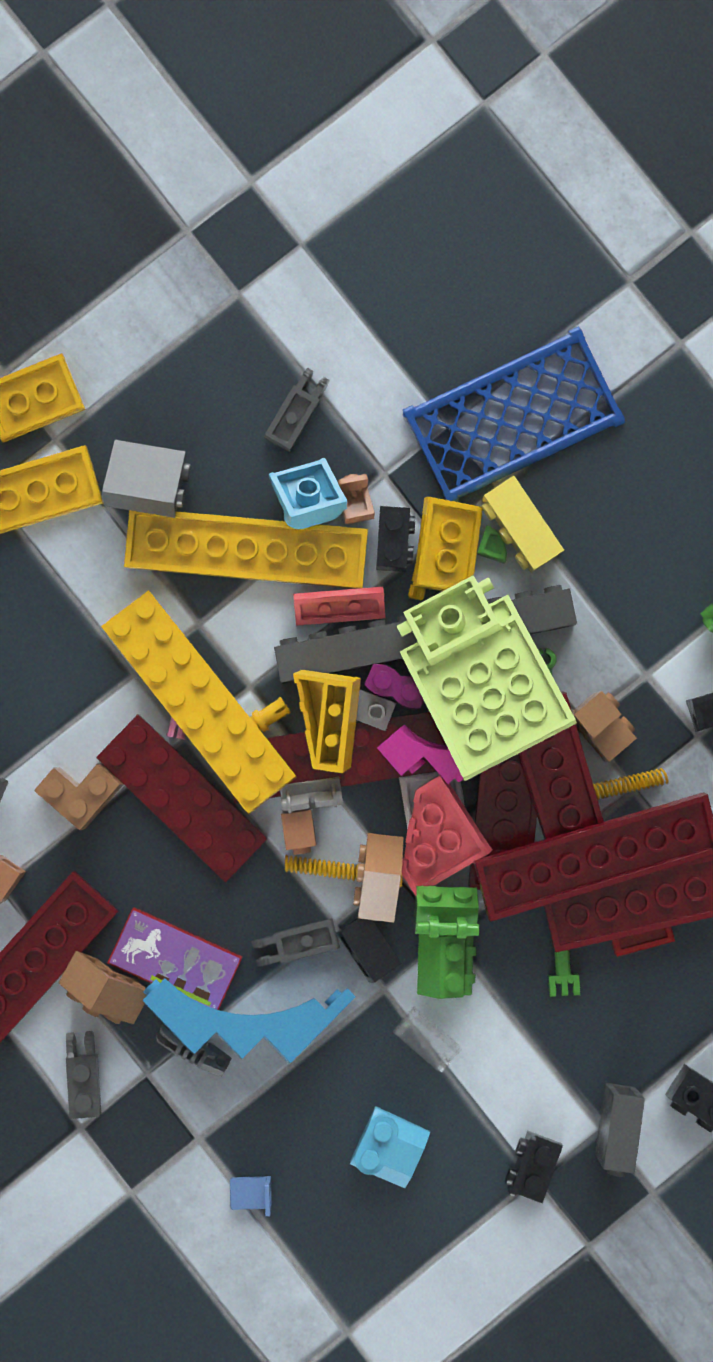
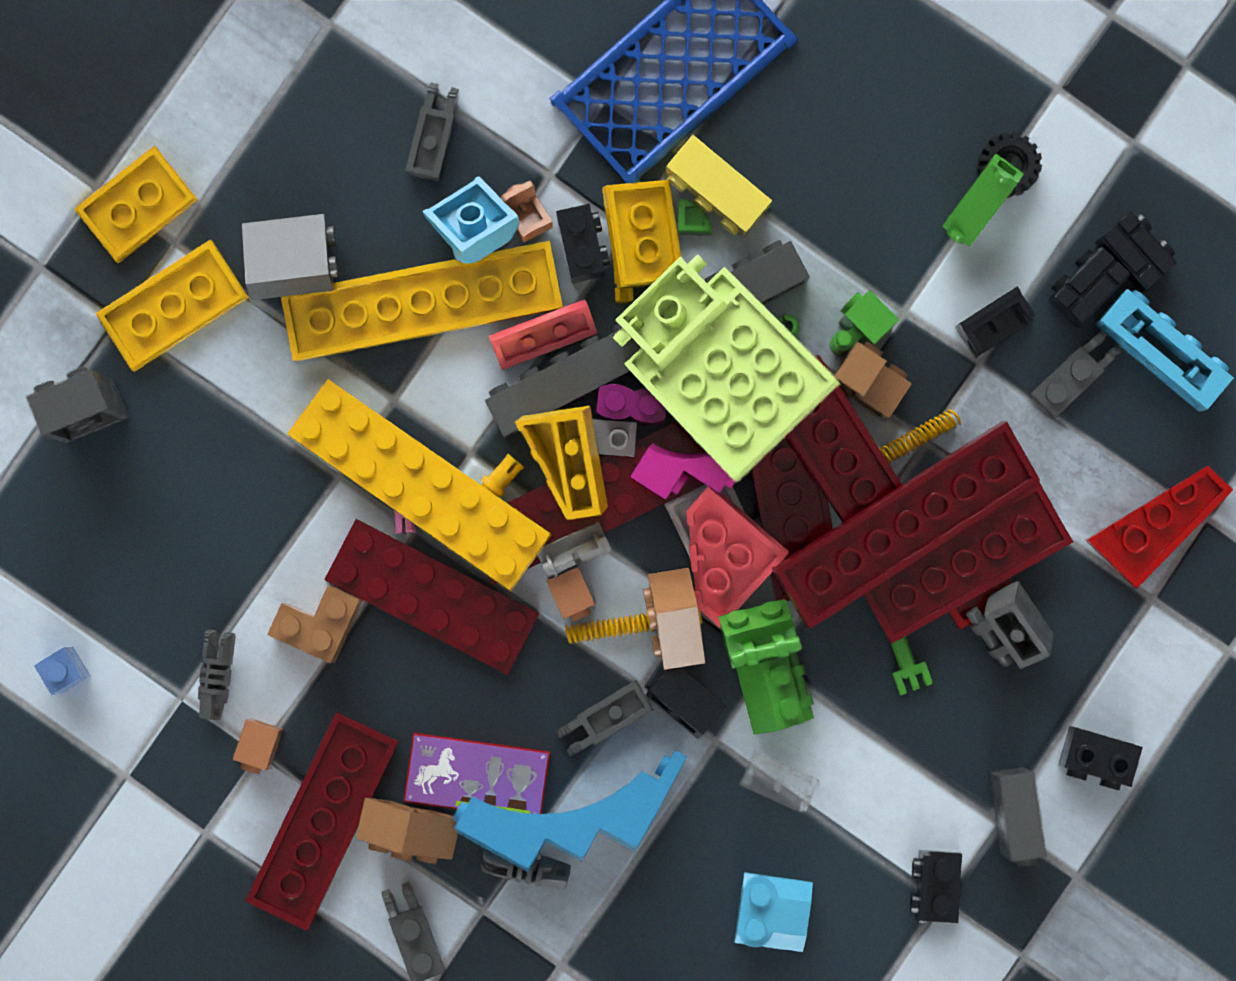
camera: 15 degrees left, 0 degrees up
none -> bright green brick [829,290,899,355]
none -> dark grey brick [966,581,1054,669]

